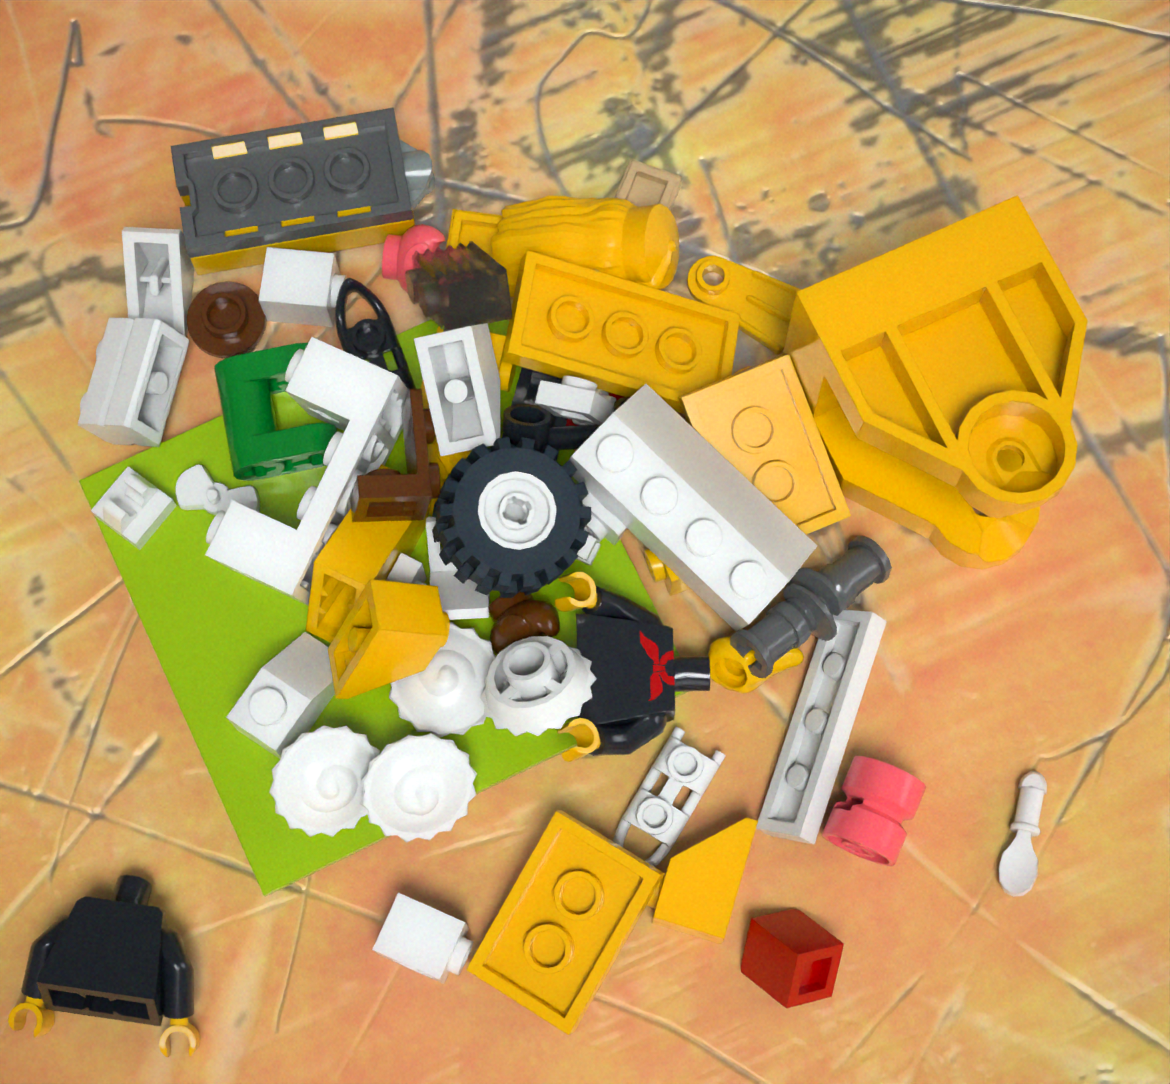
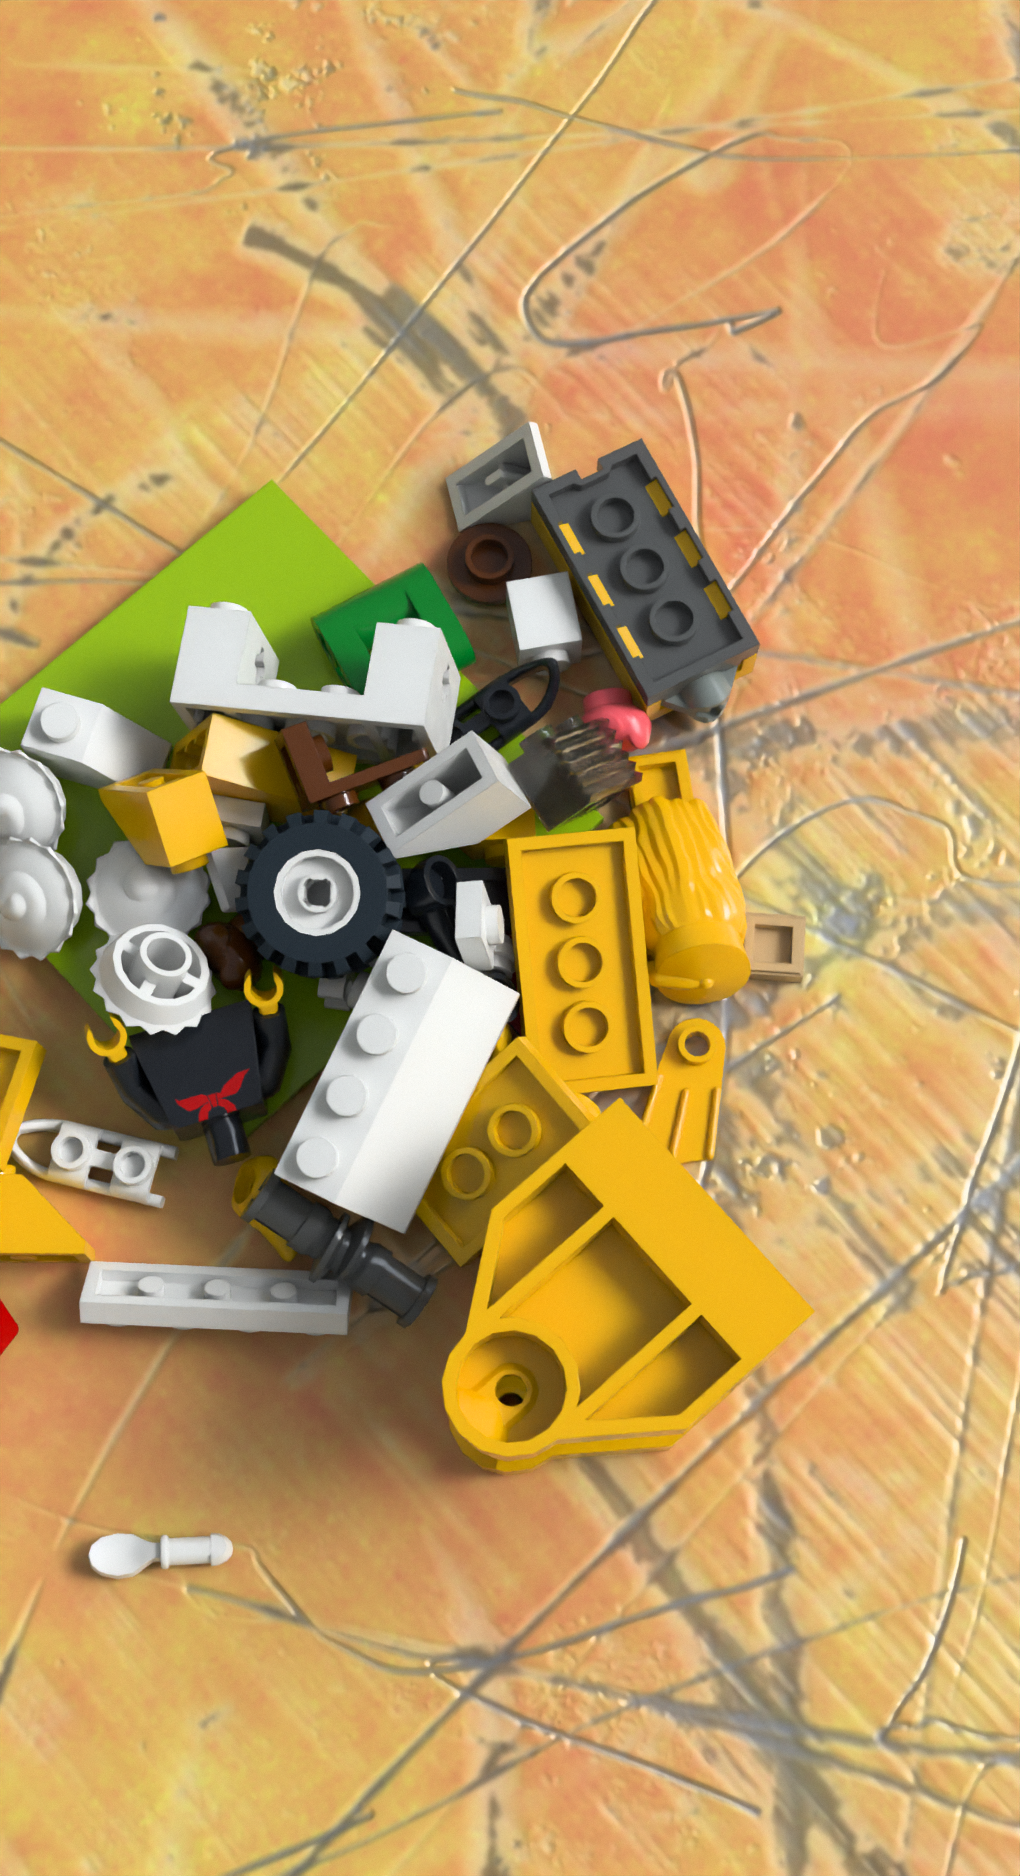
camera: 70 degrees right, 0 degrees up
white brick [78,318,189,447] -> none
white tile [91,467,177,550] -> none
white piece [175,464,260,515] -> none
coral wheel [822,756,926,866] -> none

